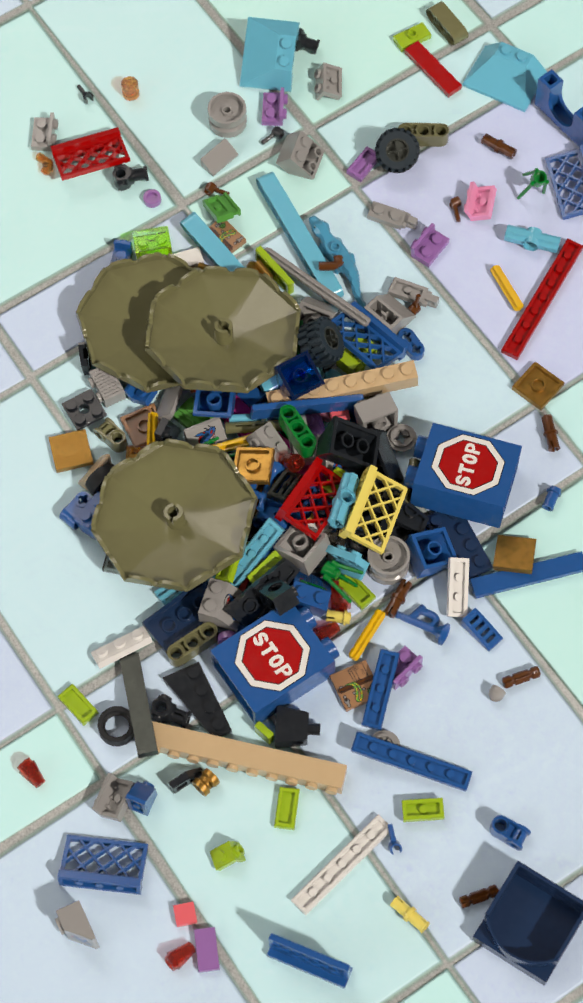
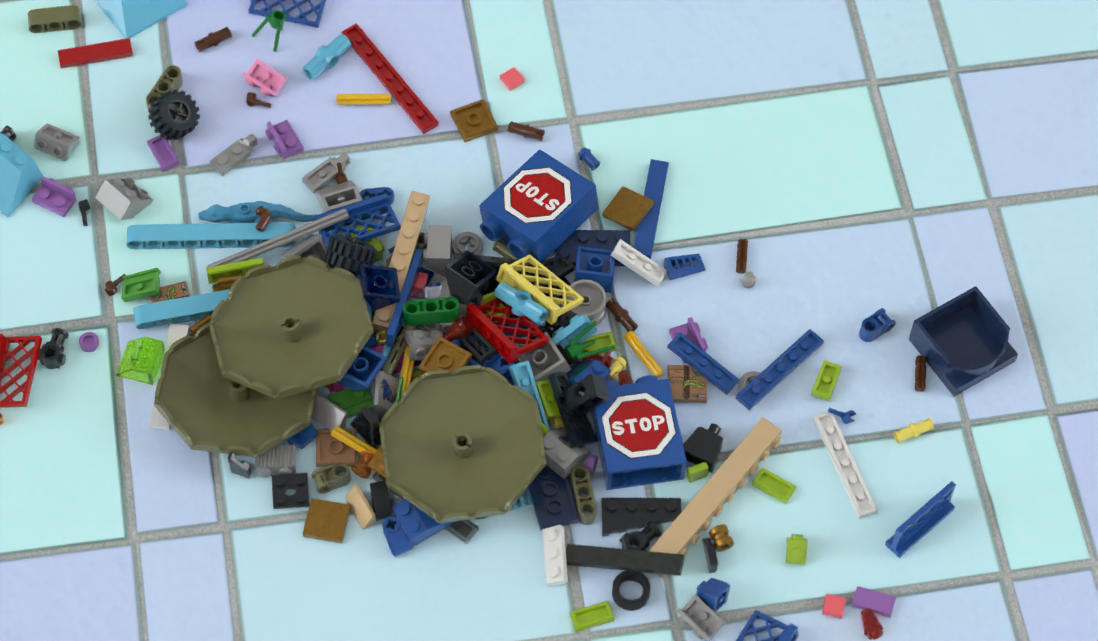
camera: 70 degrees left, 5 degrees down
blue bracket [110,239,133,263] -> none
light grey slope [200,139,238,177] -> none
light grey wheel [208,92,247,138] -> none
lime plate [393,22,431,52] -> none
blue piece [396,604,450,645] -> none

